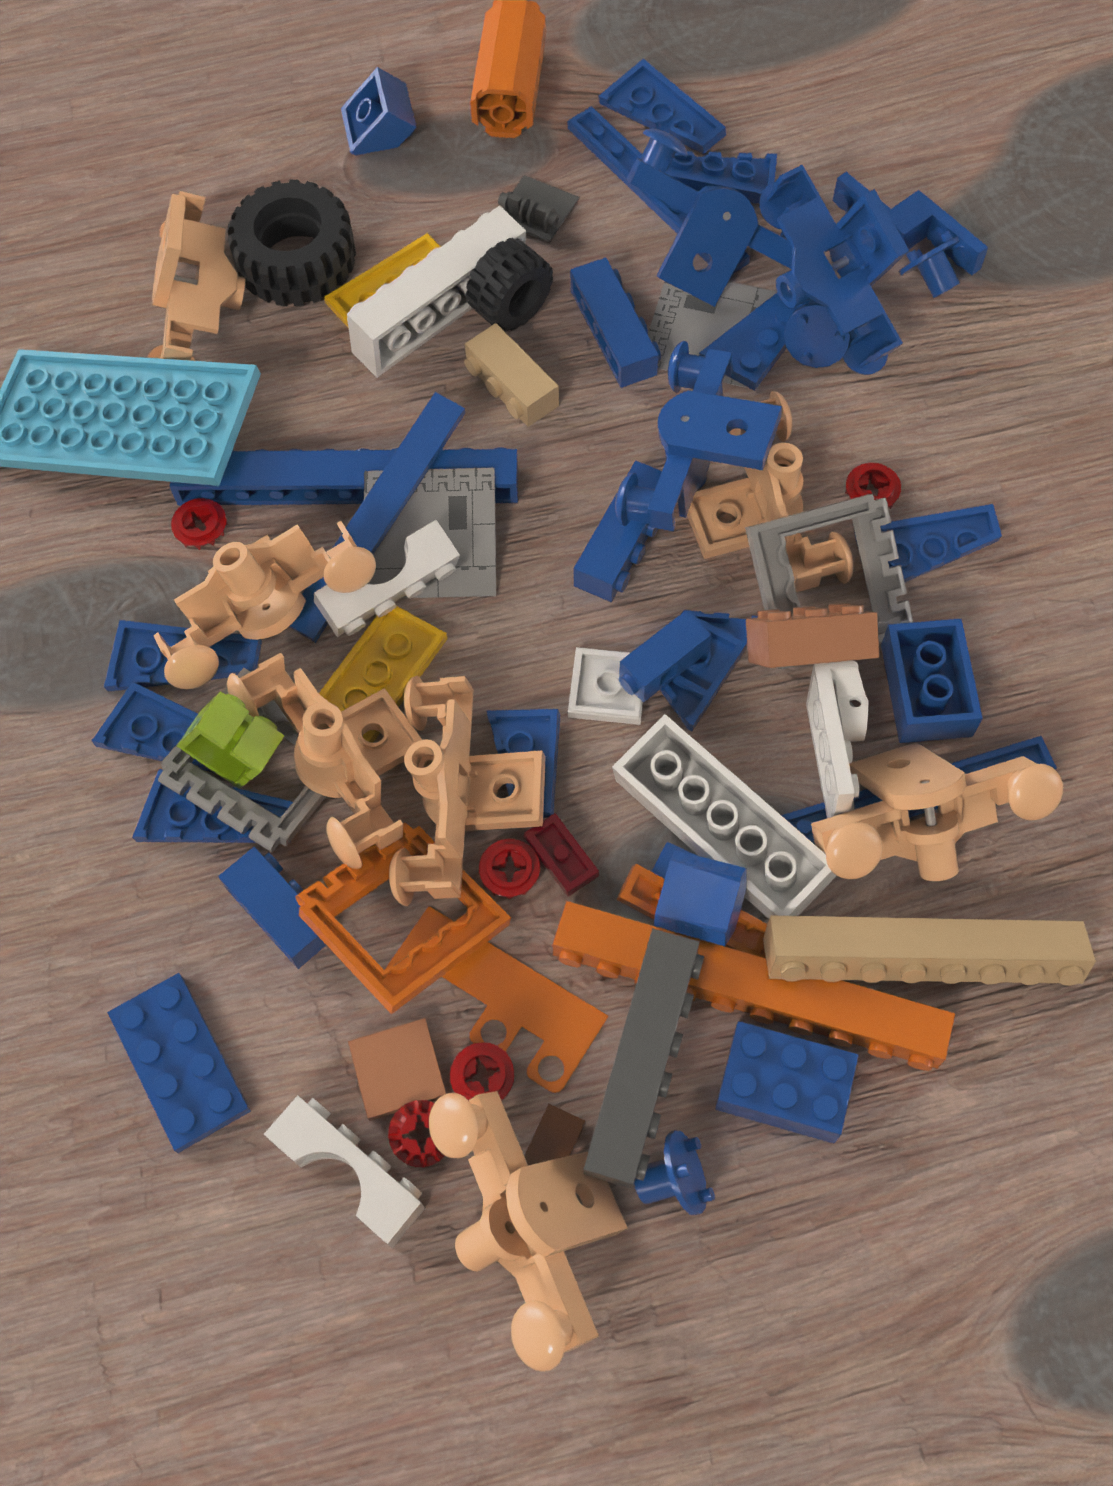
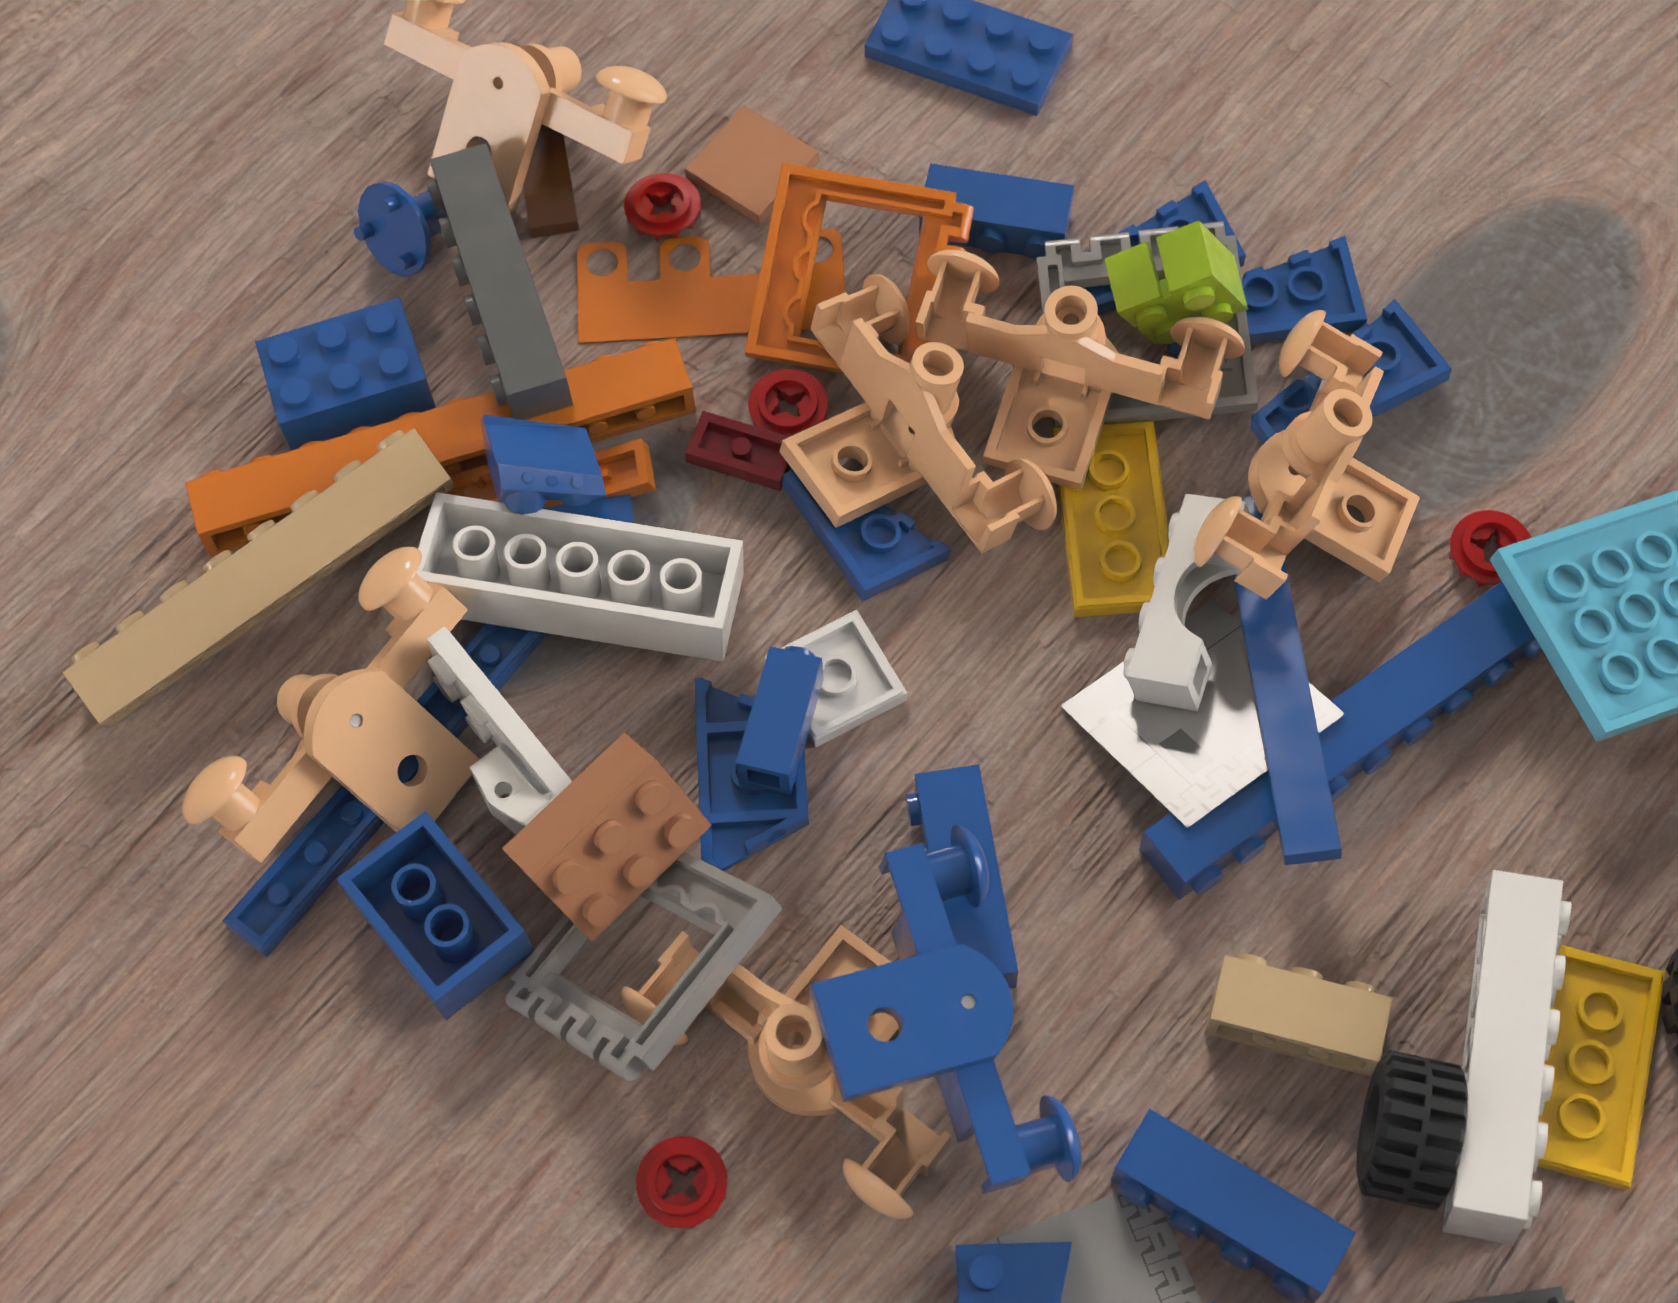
camera: 145 degrees right, 0 degrees up
white arch [264,1095,425,1249] -> none
red gear [388,1100,446,1168] -> none
blue wing [854,504,1002,582] -> none

